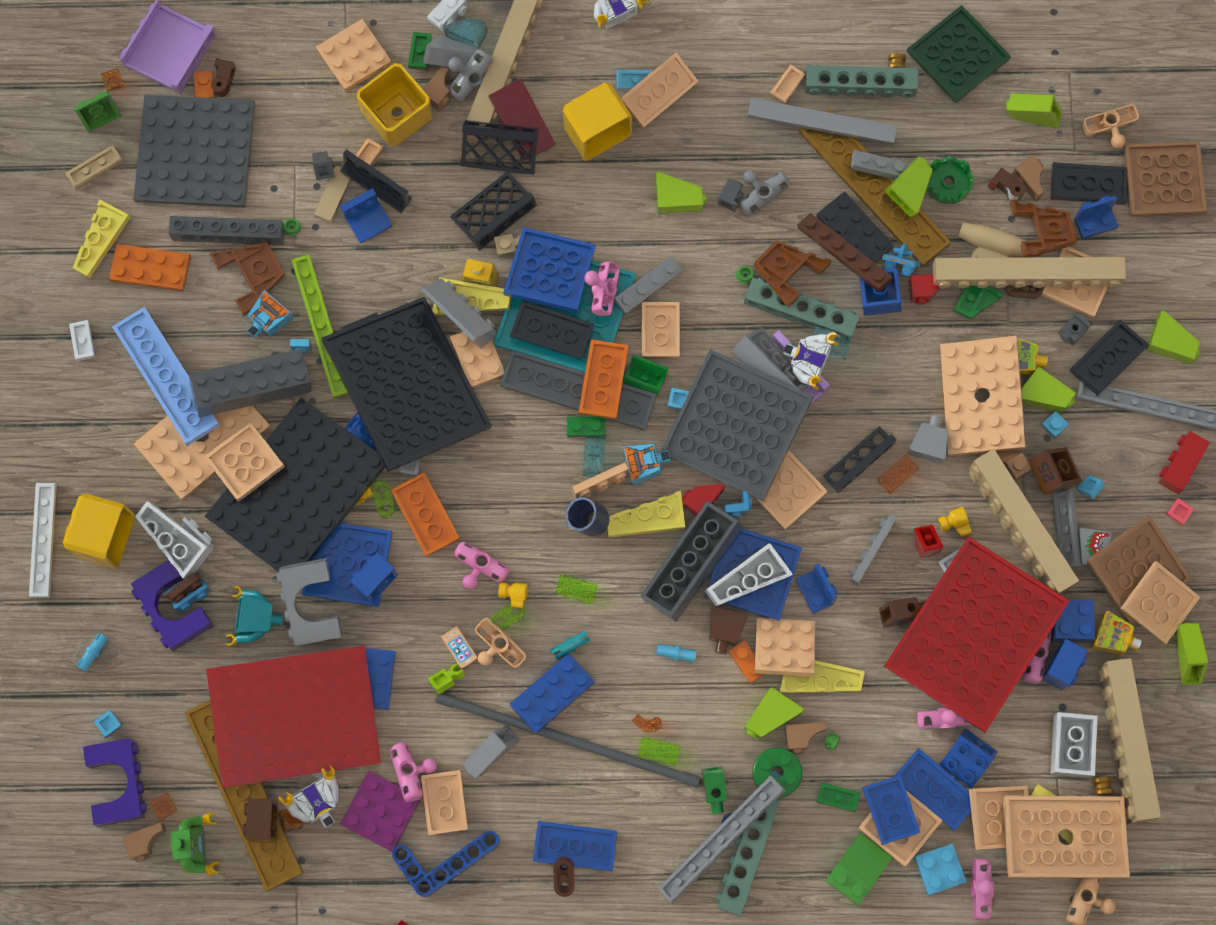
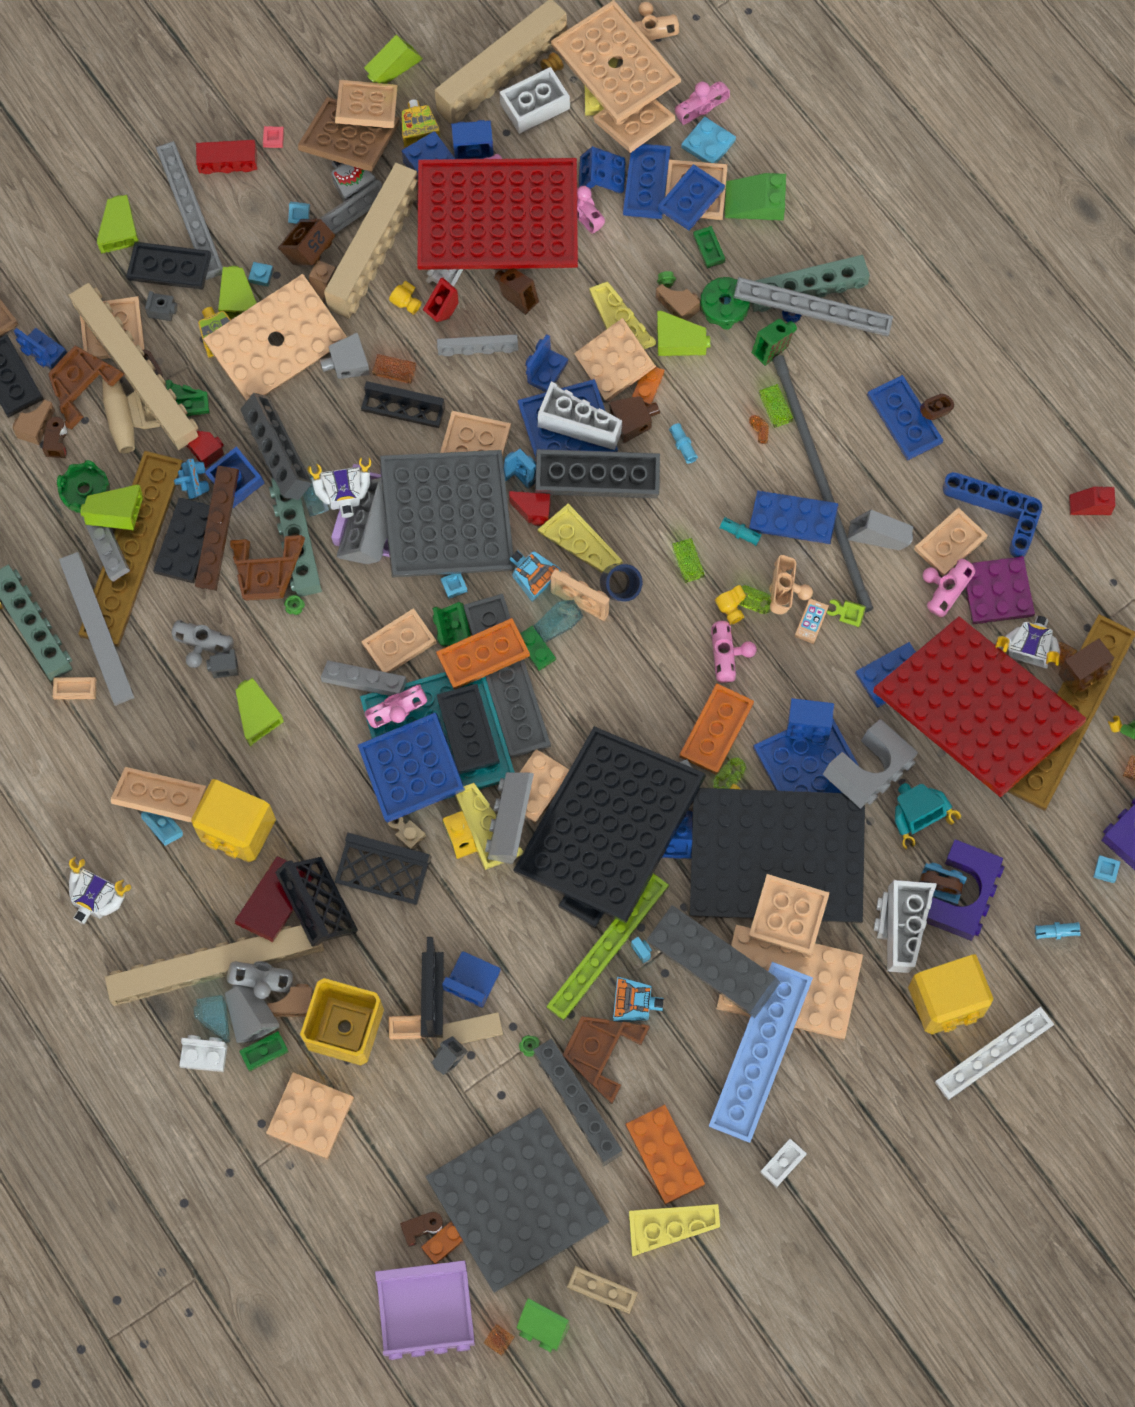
camera: 125 degrees left, 5 degrees down
none -> dark grey brick [240,393,312,500]

